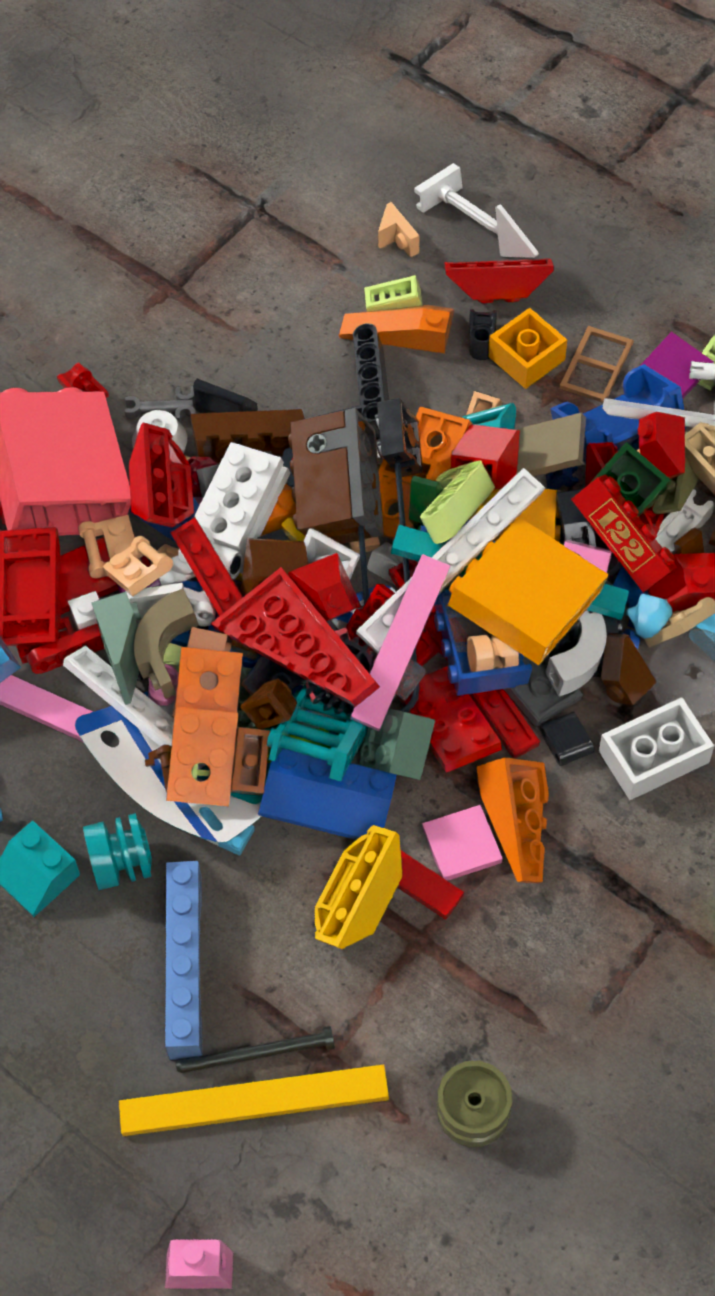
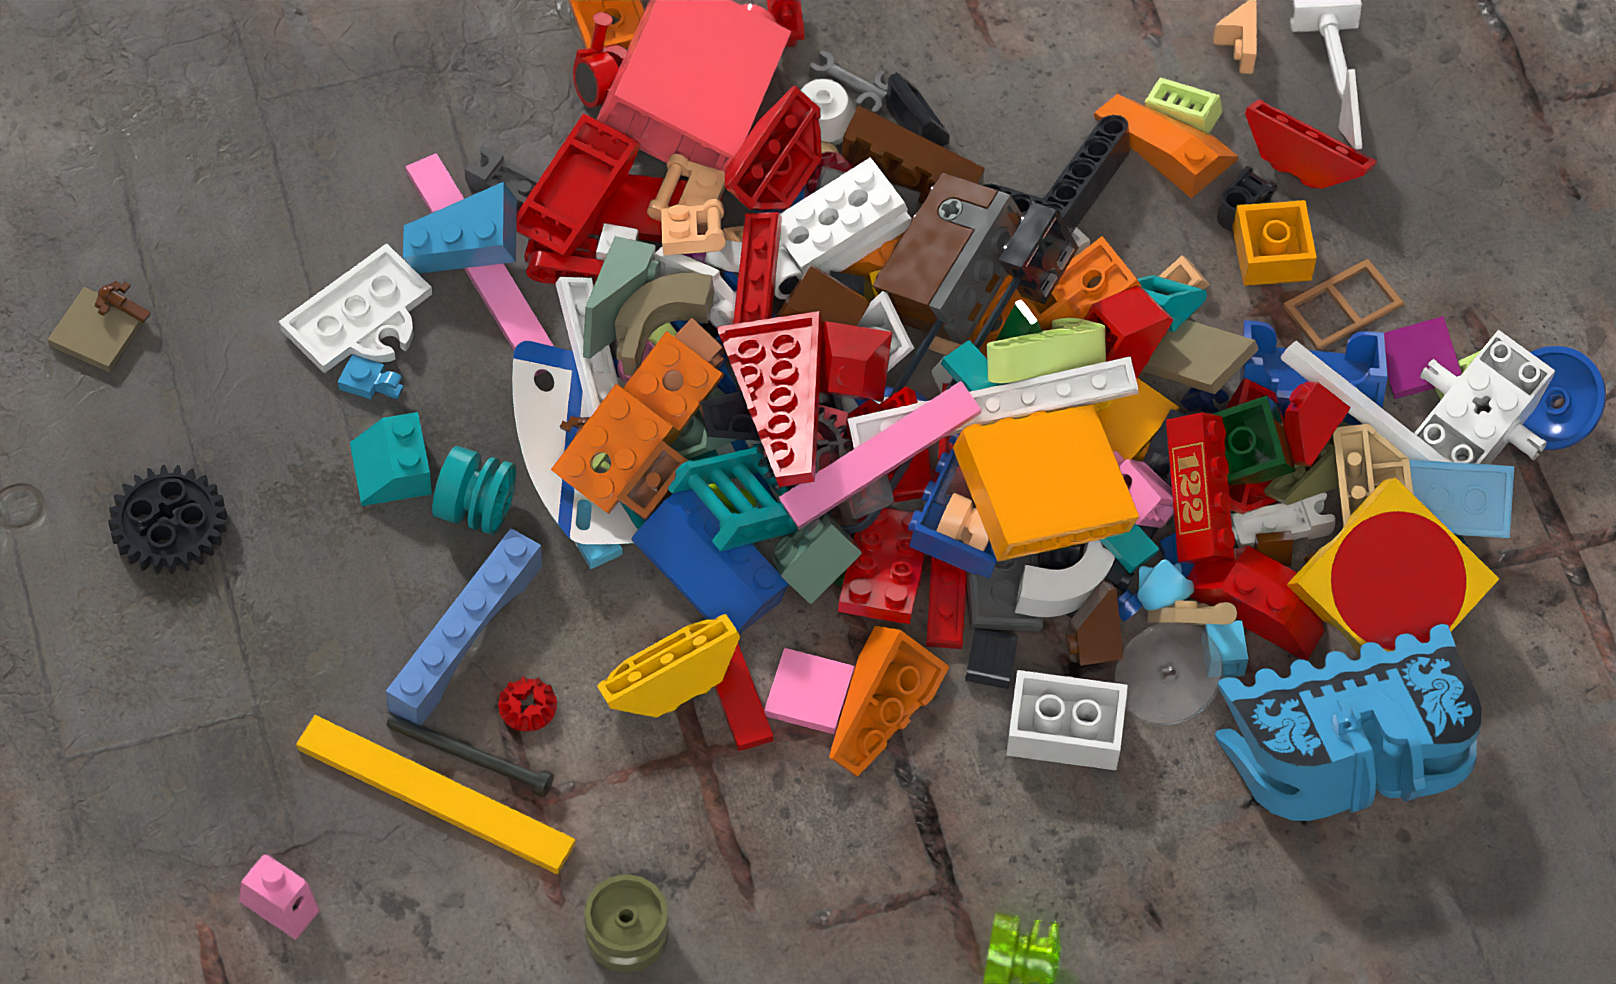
camera: 30 degrees right, 0 degrees up
reddish brown slope [240,678,297,730] -> none
none -> red gear [498,676,557,732]

